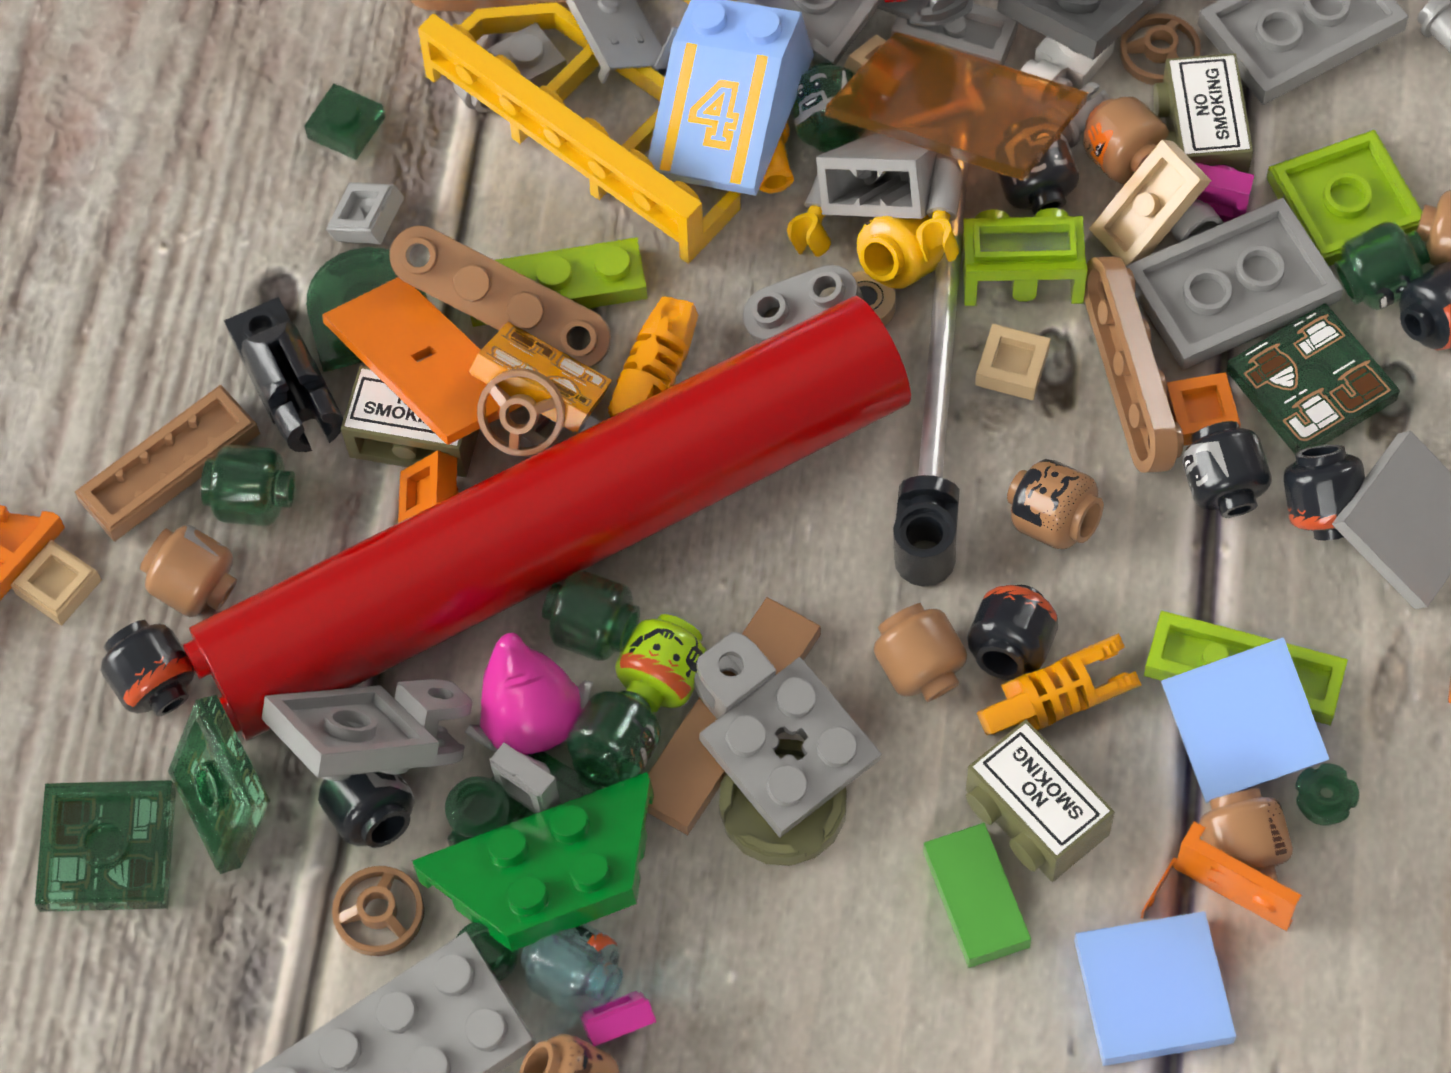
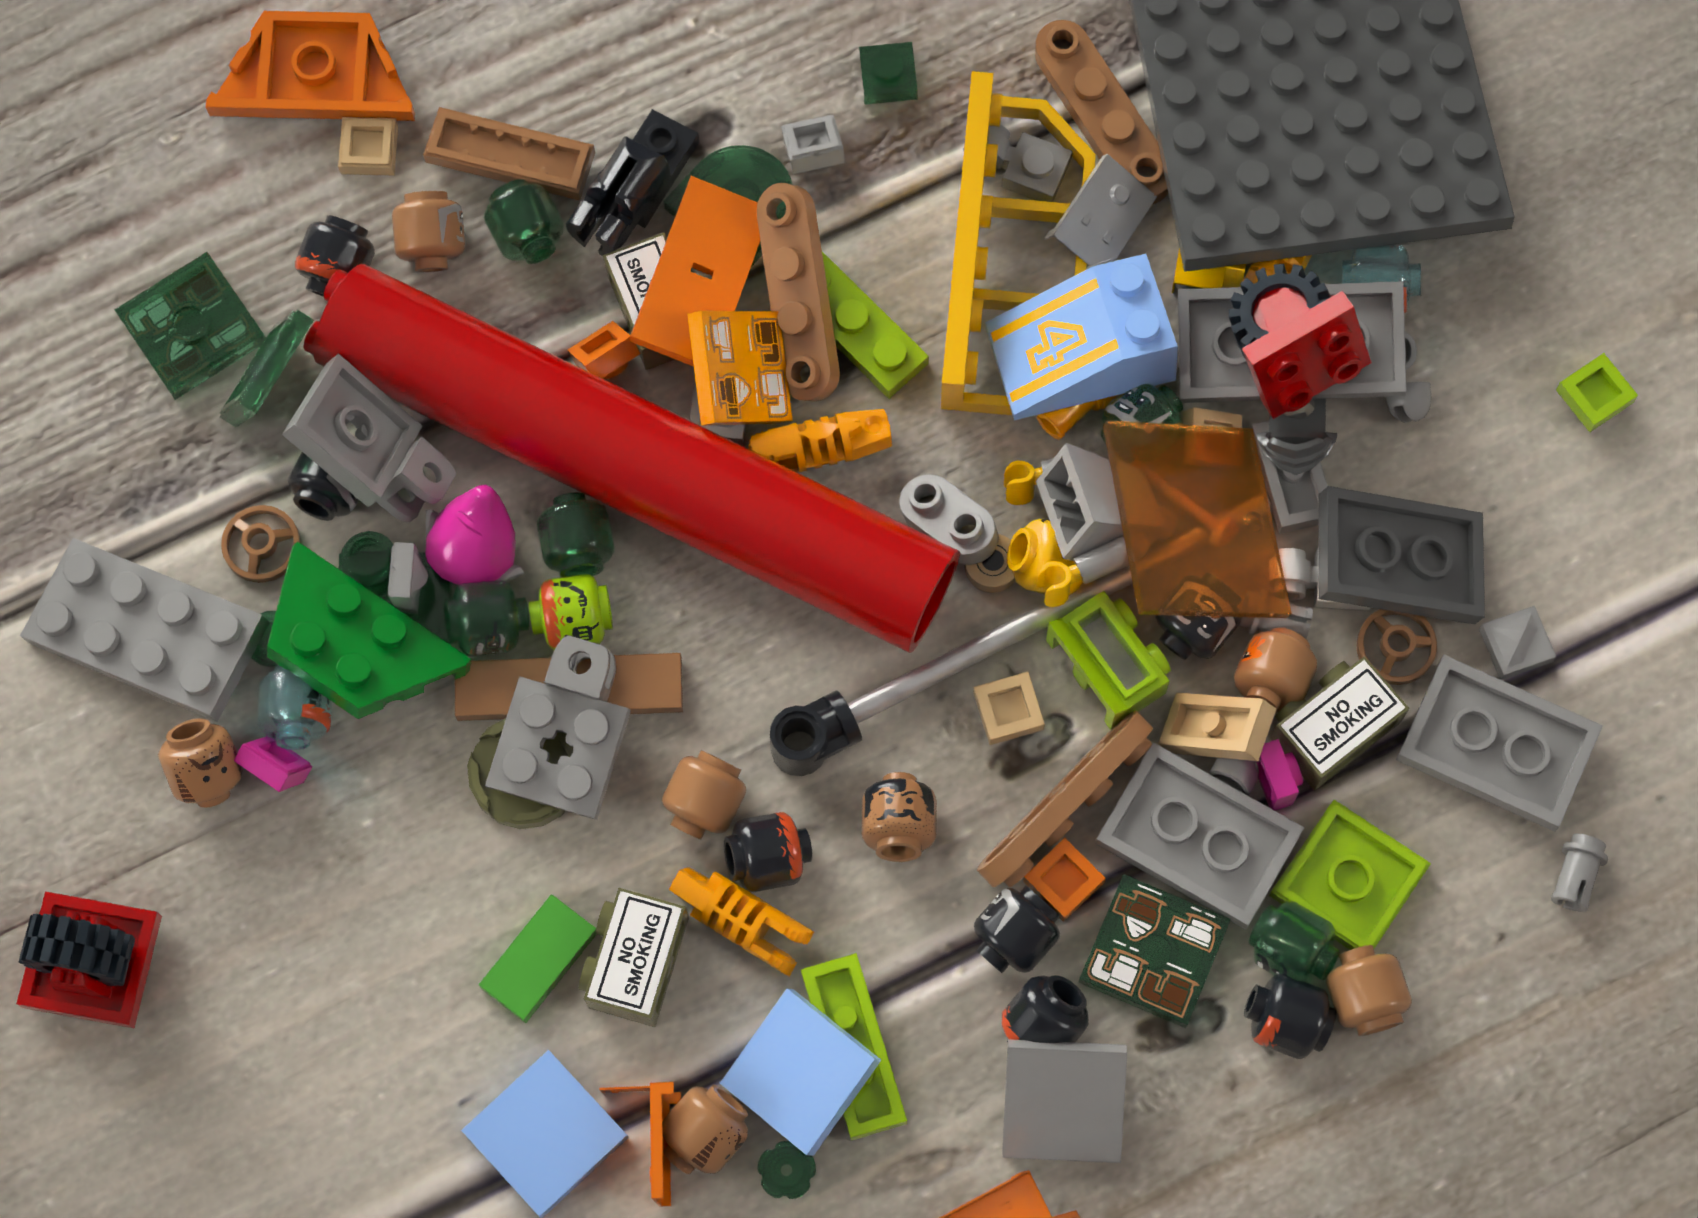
camera: 55 degrees right, 10 degrees up
medium nougat piece [477,368,565,456] -> none

